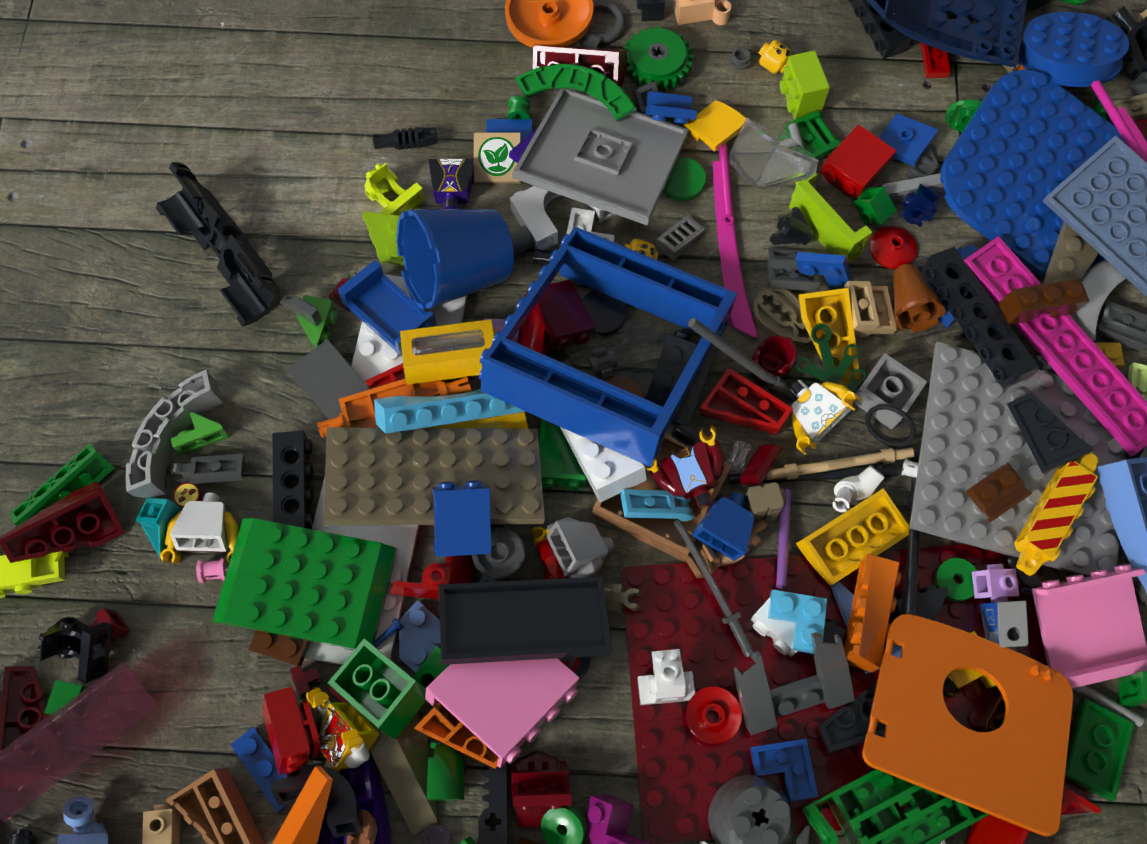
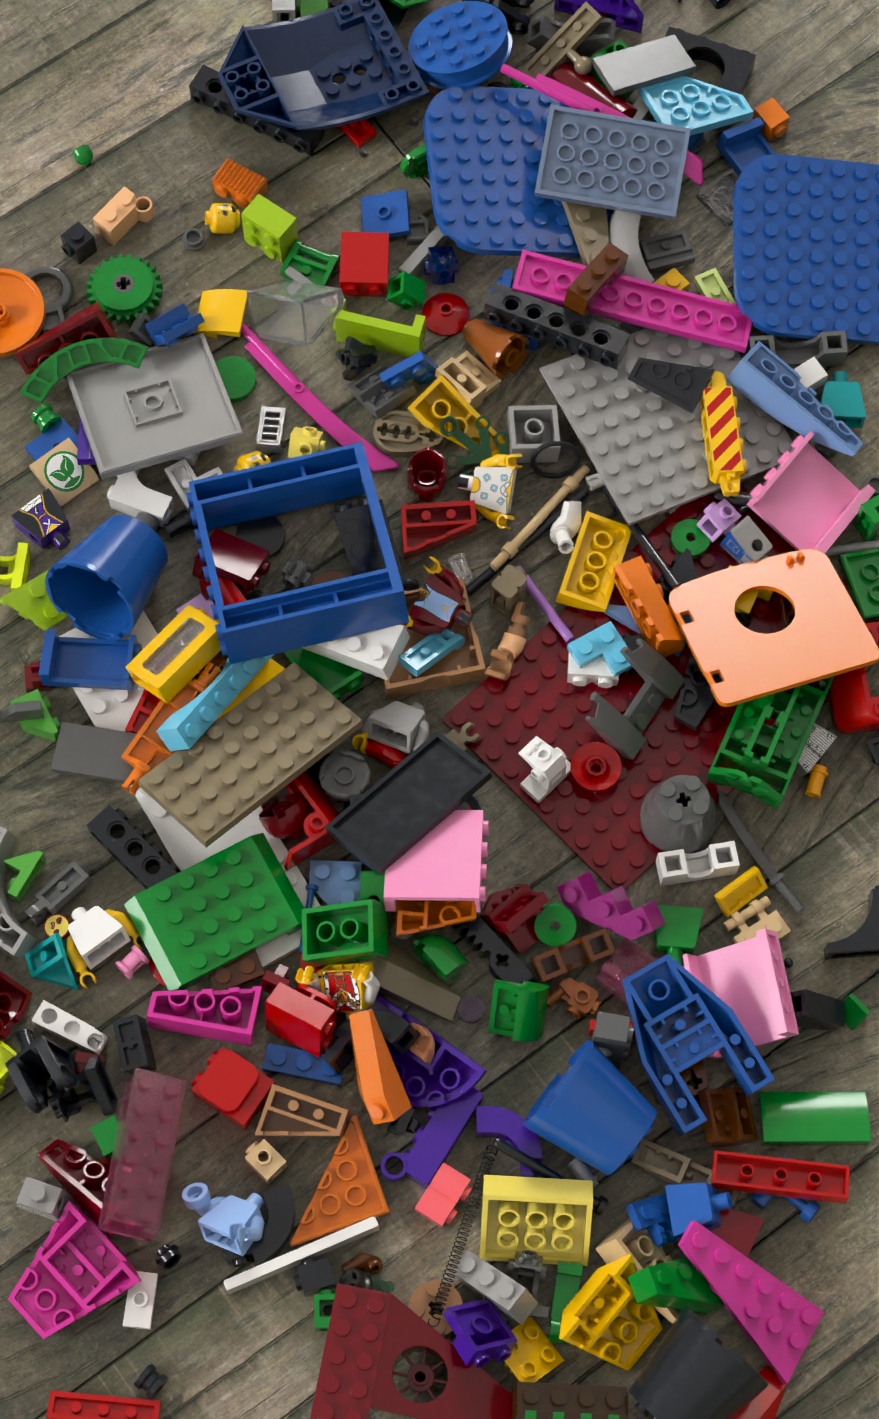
camera: 40 degrees left, 0 degrees up
blue panel [432,480,491,557] -> none
dark grey sword [674,520,755,657] -> none
dark grey bar [688,318,796,401] -> none
blue torso [691,492,754,561] -> none
dark red tile [740,444,782,485] -> none
blue plate [750,739,819,801] -> none
reddish brown plate [965,462,1032,523] -> none
none -> black piece [5,1028,77,1114]
none -> white leg [31,1000,109,1055]
none -> black hinge [112,1014,157,1075]
none -> dark pink wedge [147,986,263,1046]
none -> red brick [191,1046,276,1131]
none -> orange brick [212,158,268,208]
none -> dark red cylinder [259,792,311,840]
none -> light yellow brick [288,426,326,458]

